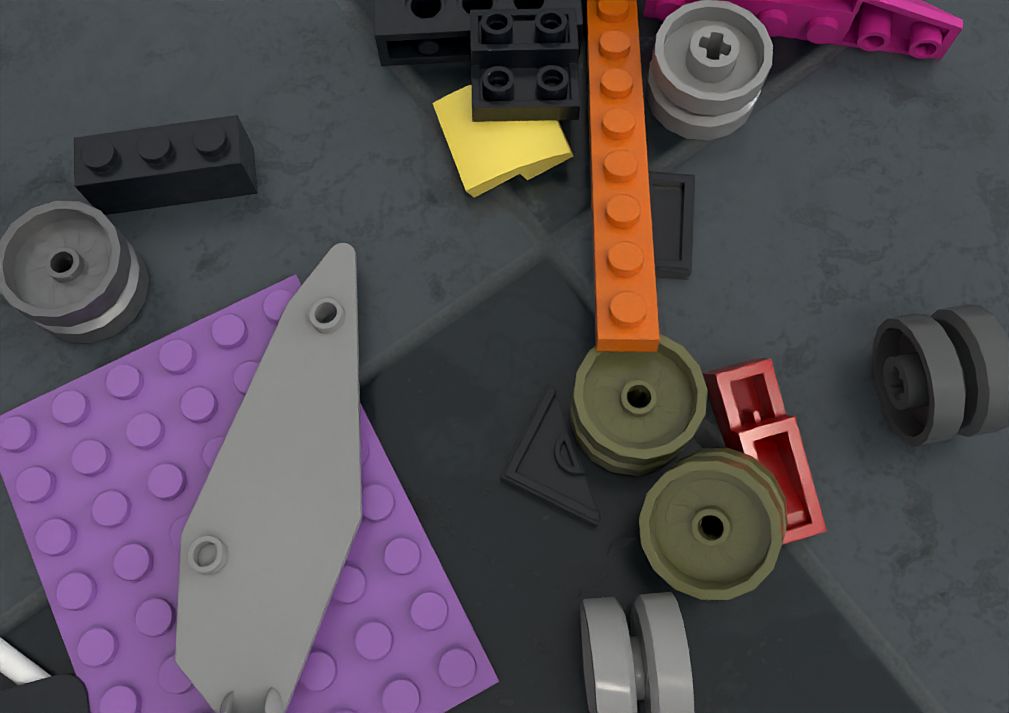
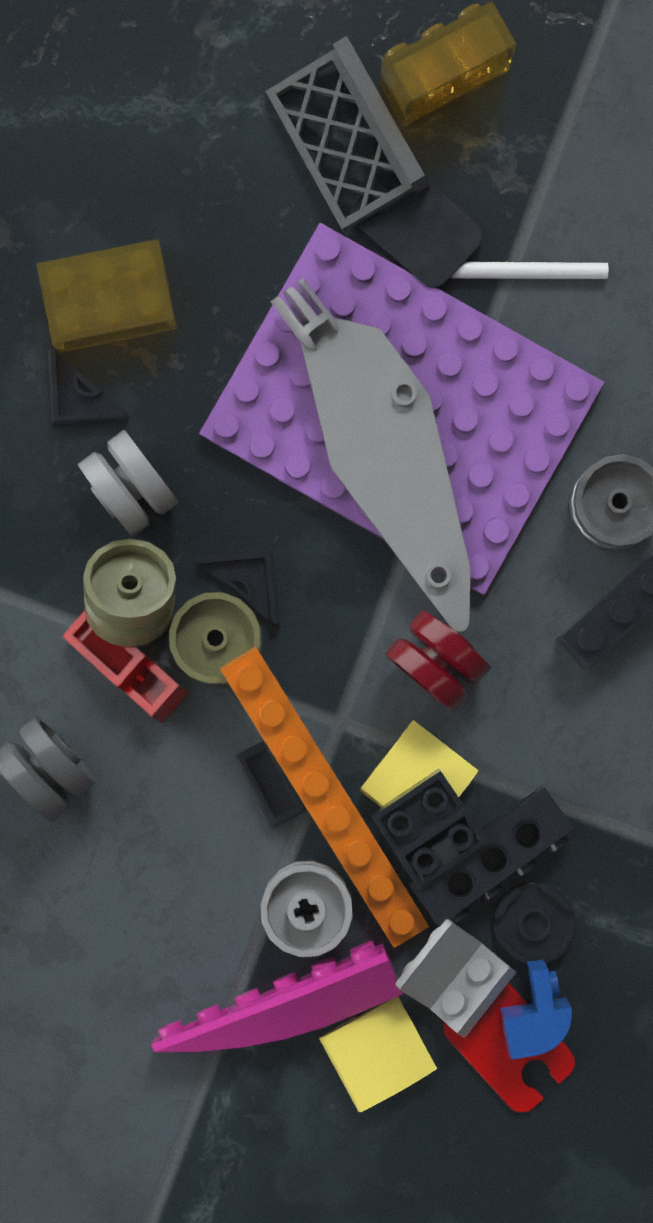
camera: 150 degrees right, 15 degrees up
none -> dark red wheel [384,609,492,712]

